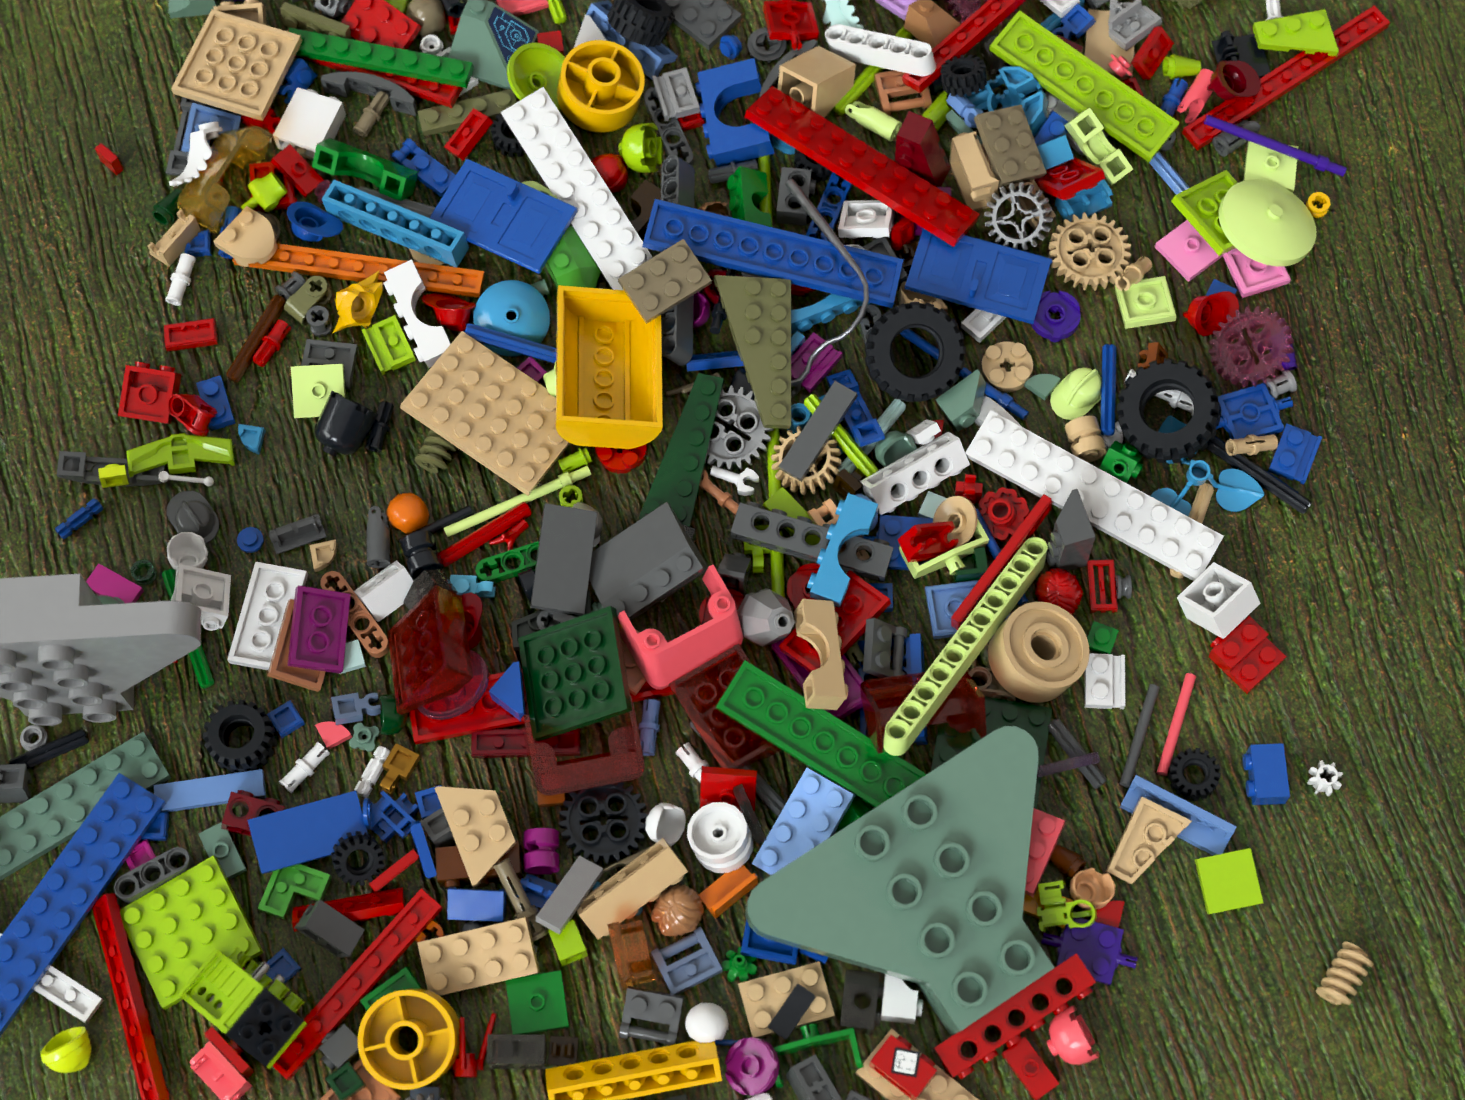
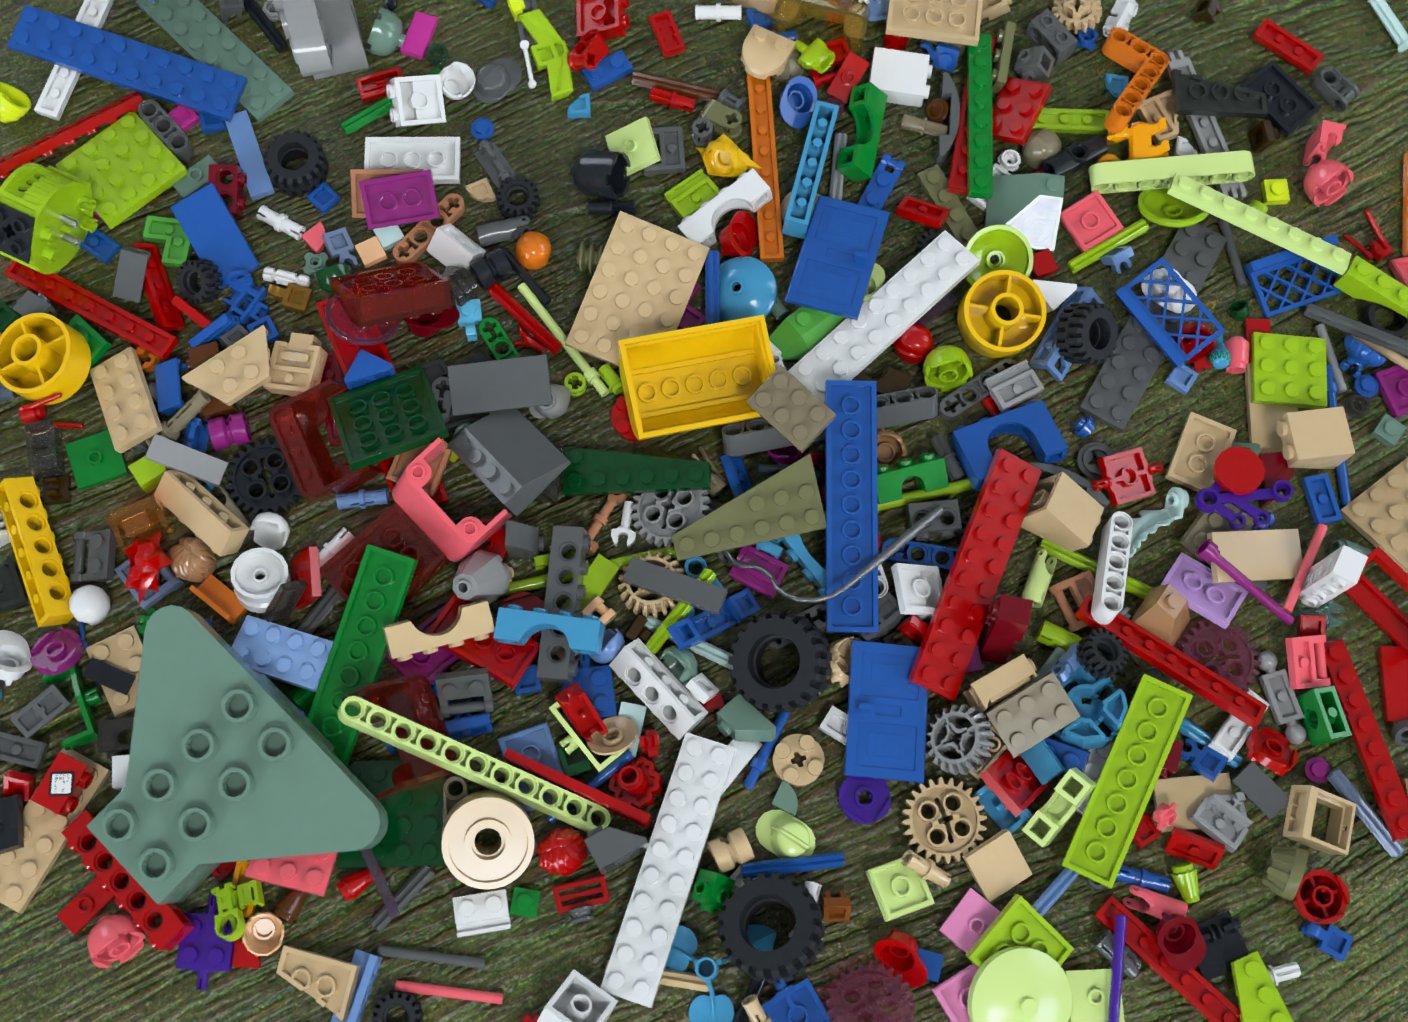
camera: 70 degrees right, 5 degrees up
none -> red hair [123,531,173,605]
none -> tan piece [263,332,328,399]
none -> red cone [336,866,378,902]
none -> light nougat tile [355,236,388,268]
none -> black tyre [496,175,540,221]
none -> reddish brown plate [927,99,950,123]
none -> tan tile [962,828,1032,903]

